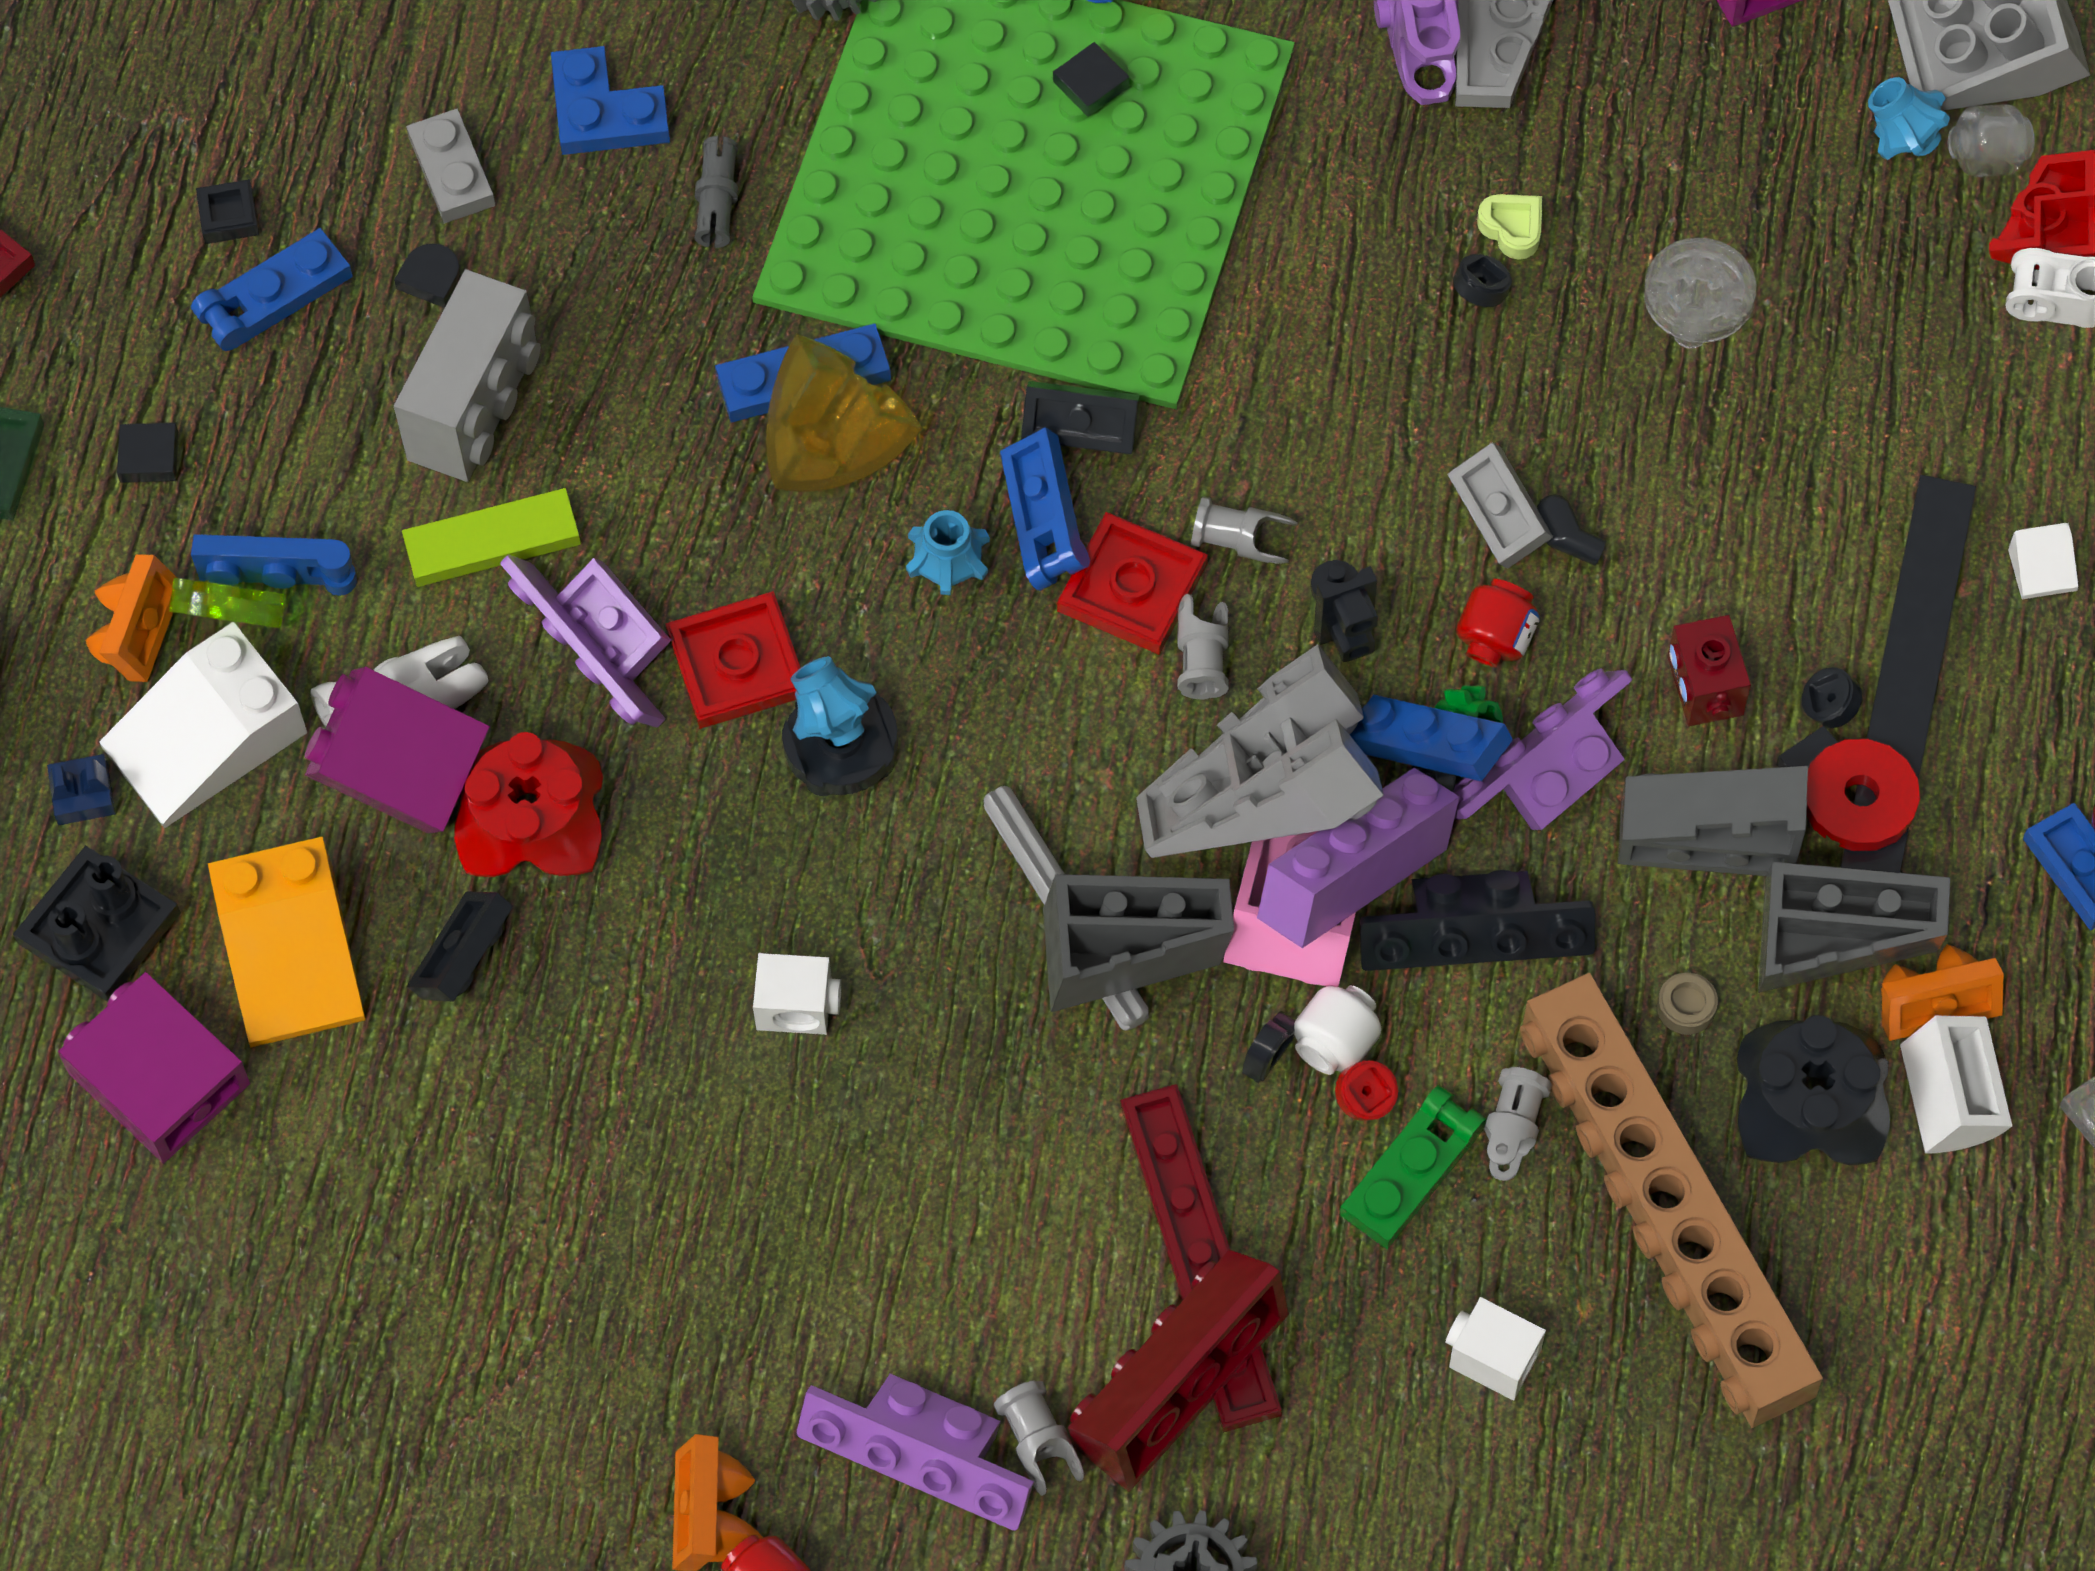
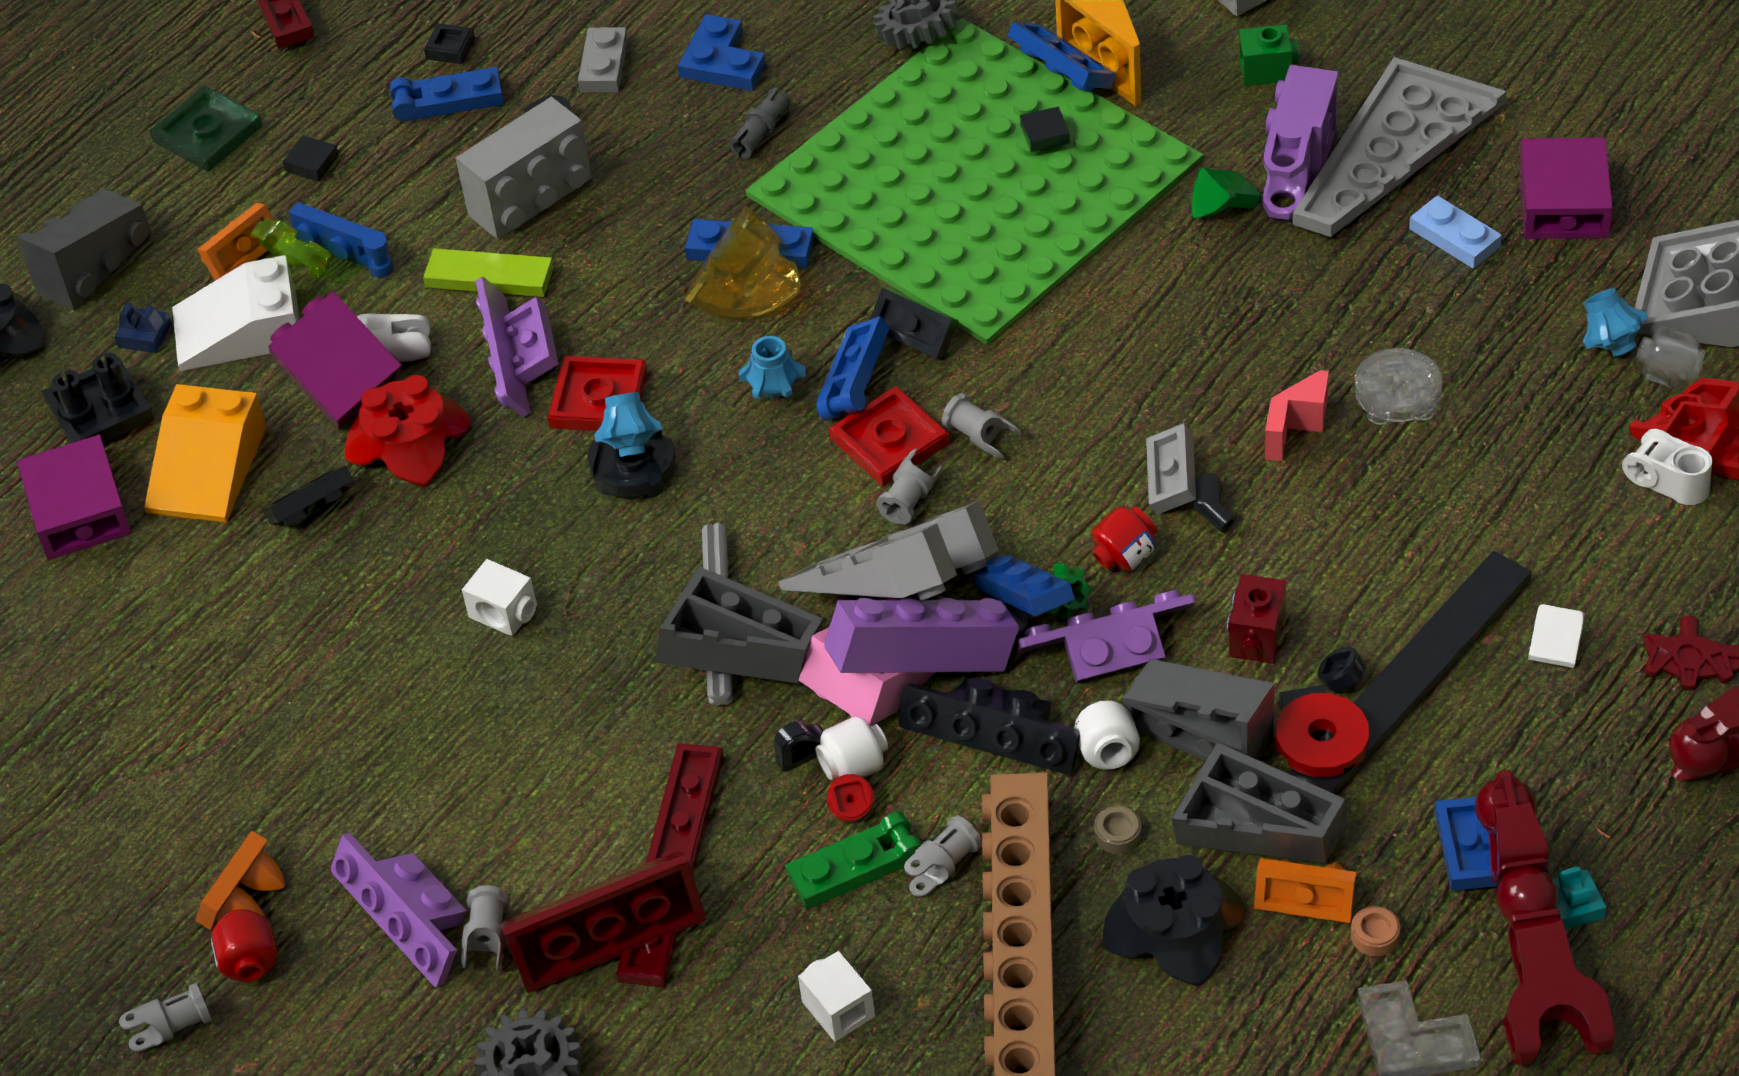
camera: 30 degrees right, 15 degrees down
black hips [1310,560,1378,662] -> none
black tile [1453,254,1512,307] -> none
yellowish green tile [1477,194,1542,260] -> none
white brick [1900,1015,2012,1154] -> none
none -> white head [1075,700,1140,770]
none -> green tile [1192,167,1262,219]
none -> coral slope [1265,370,1329,461]
none -> nougat tile [1351,906,1400,956]
none -> light blue plate [1409,195,1502,269]

